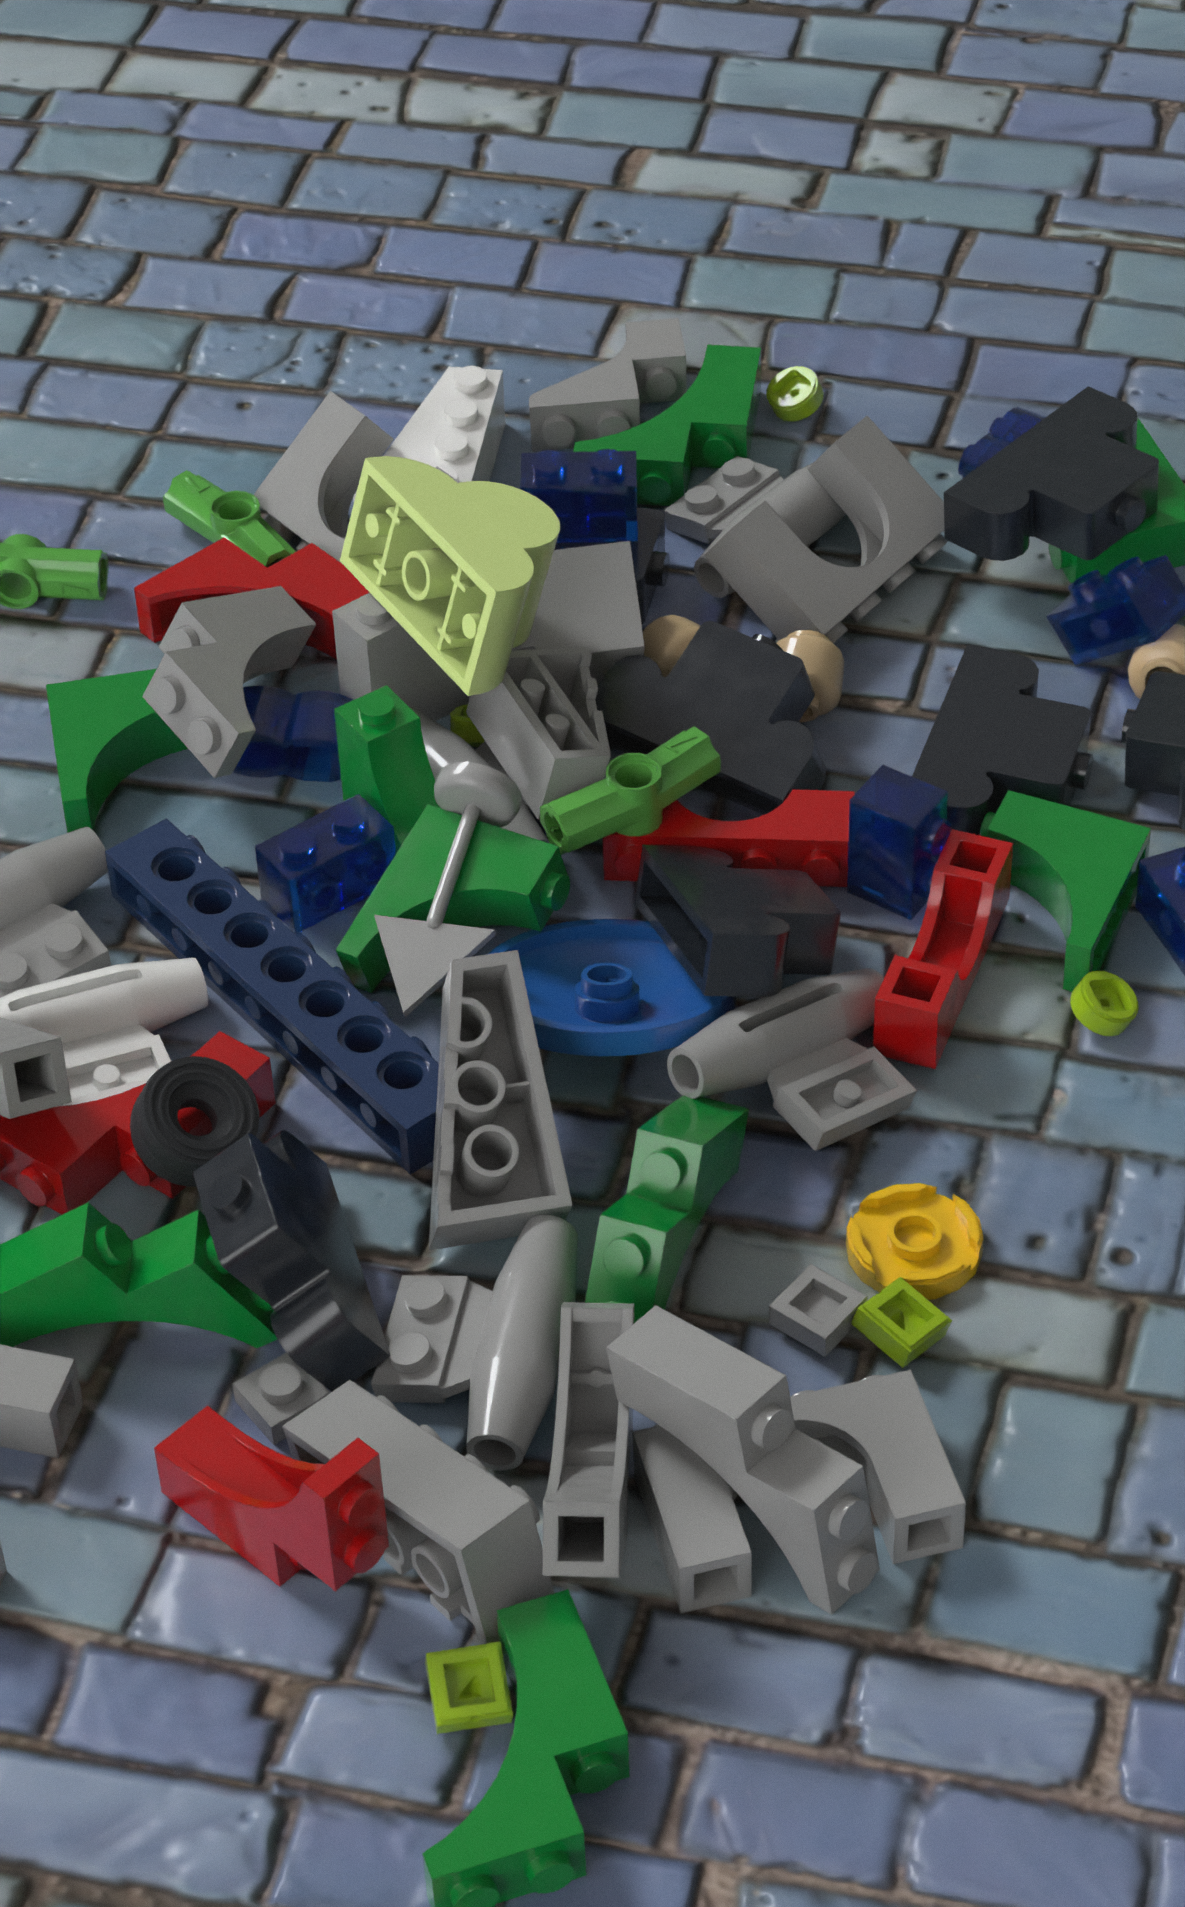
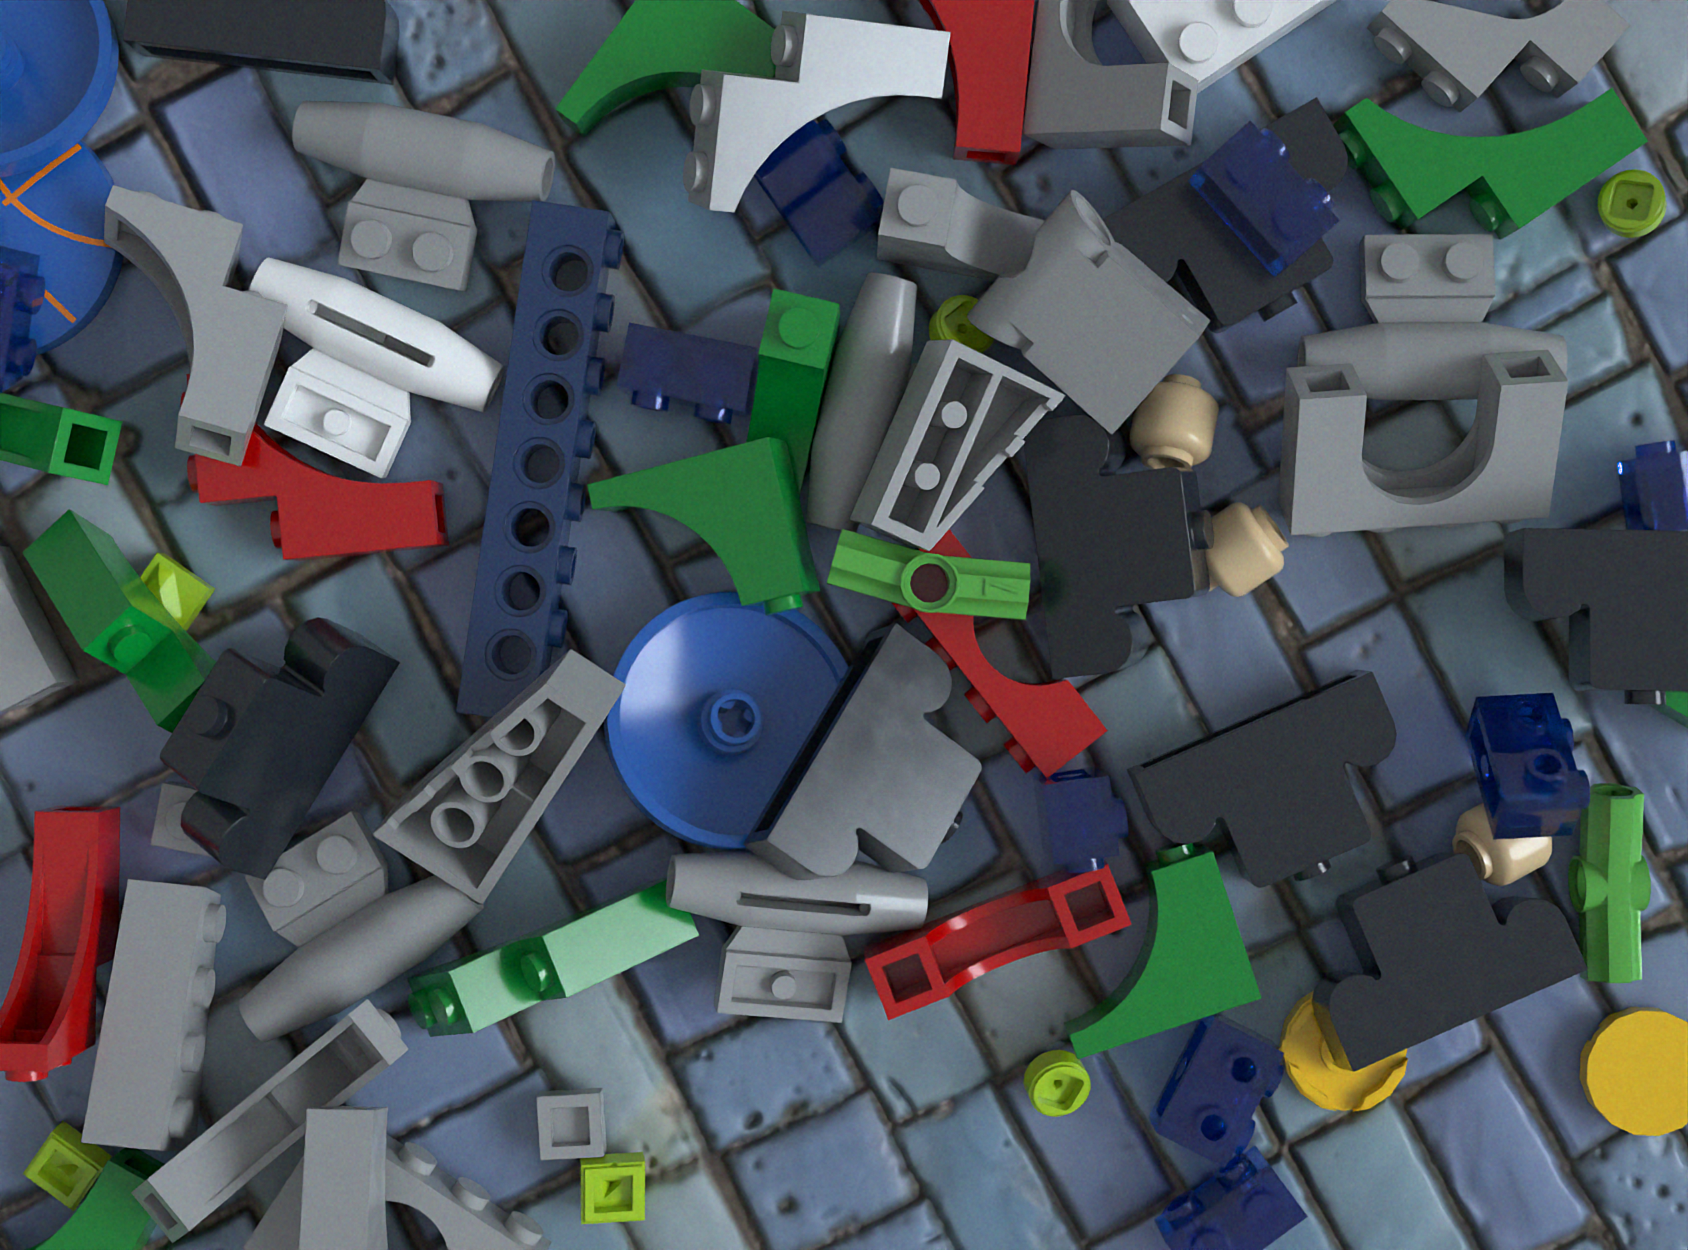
camera: 50 degrees right, 45 degrees up
black tyre [130,1056,259,1187] -> none
yellowish green brick [340,456,560,696] -> none
light grey piece [374,762,522,1017] -> none
yellow tile [846,1183,983,1300] -> none

